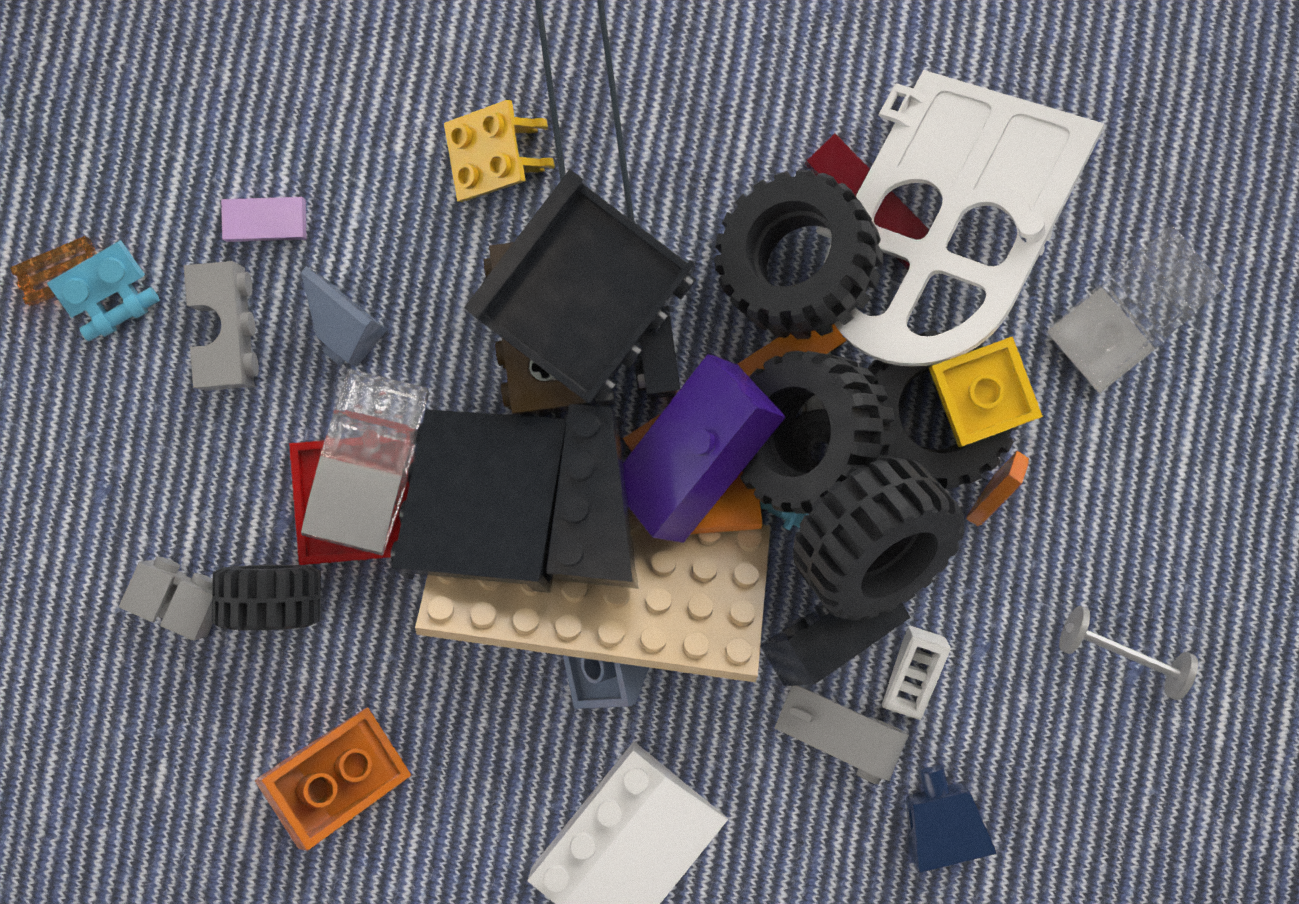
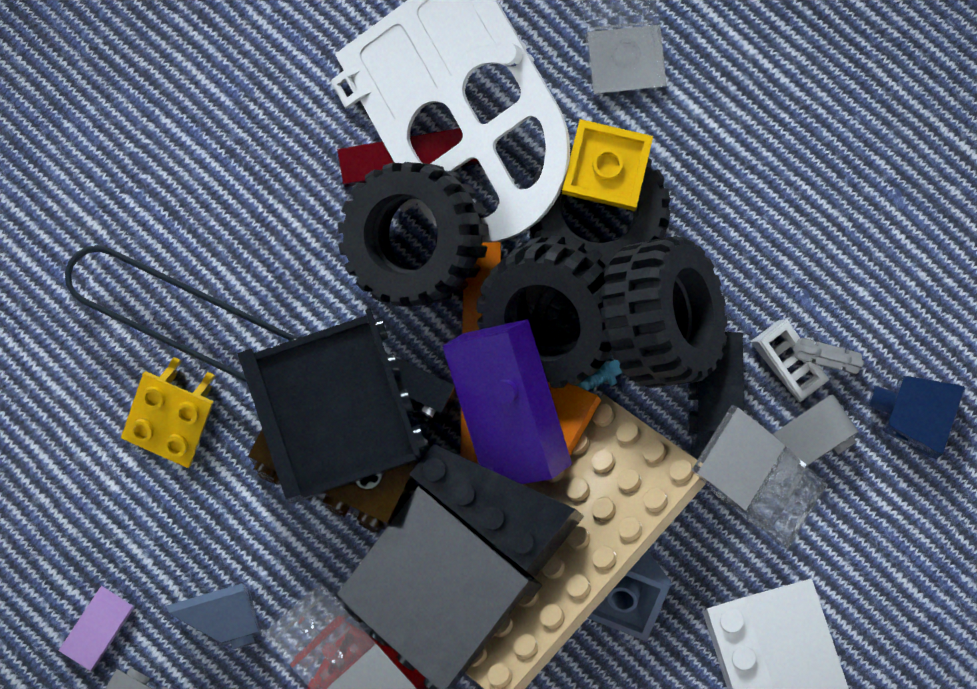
camera: 60 degrees left, 10 degrees down
orange tile [966,451,1029,526] -> none
light grey axle [1059,606,1198,700] -> none
none -> slope [692,405,827,549]
none -> light grey axle [793,338,864,374]

